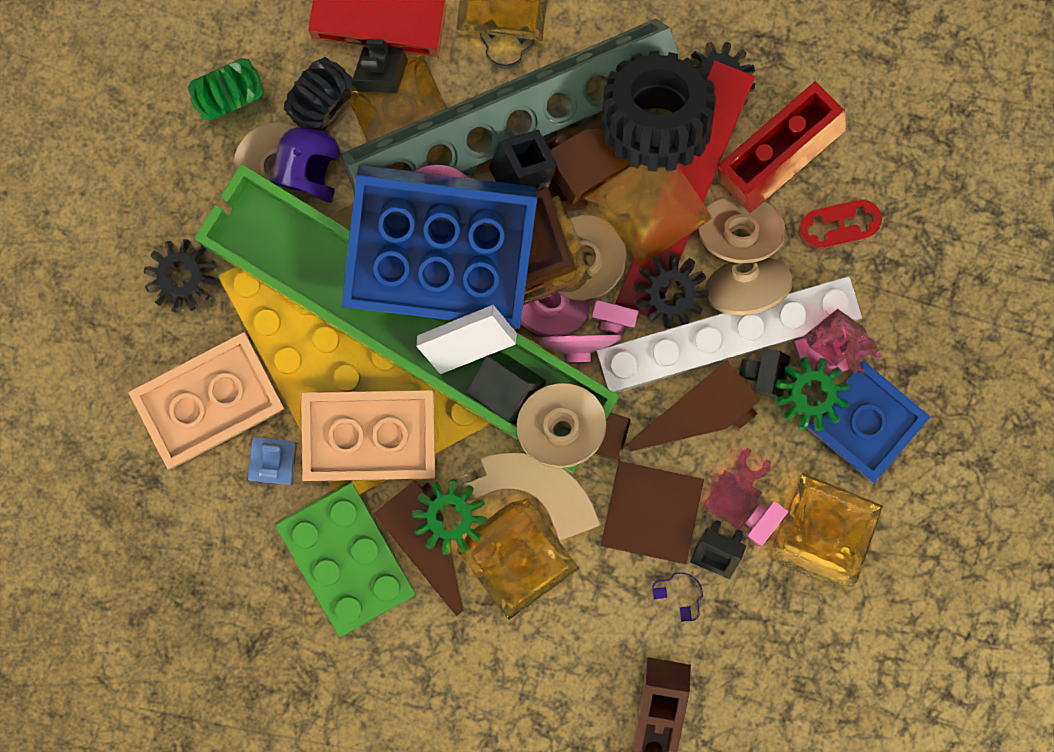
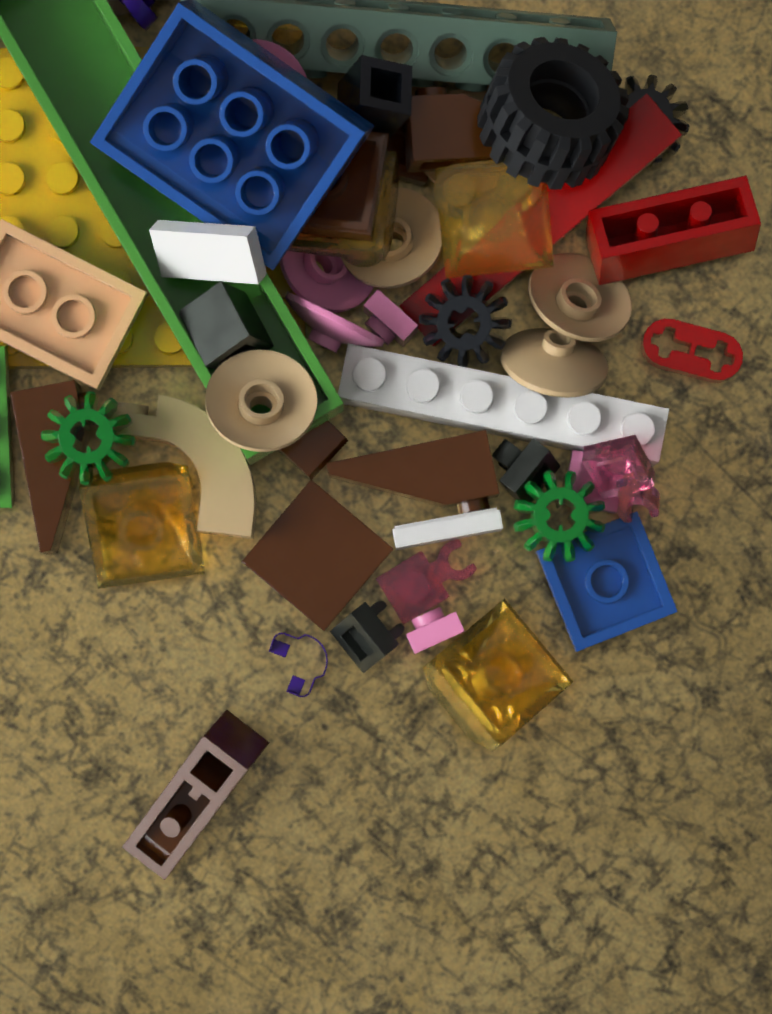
camera: 25 degrees right, 0 degrees up
none -> white tile [392,507,503,550]

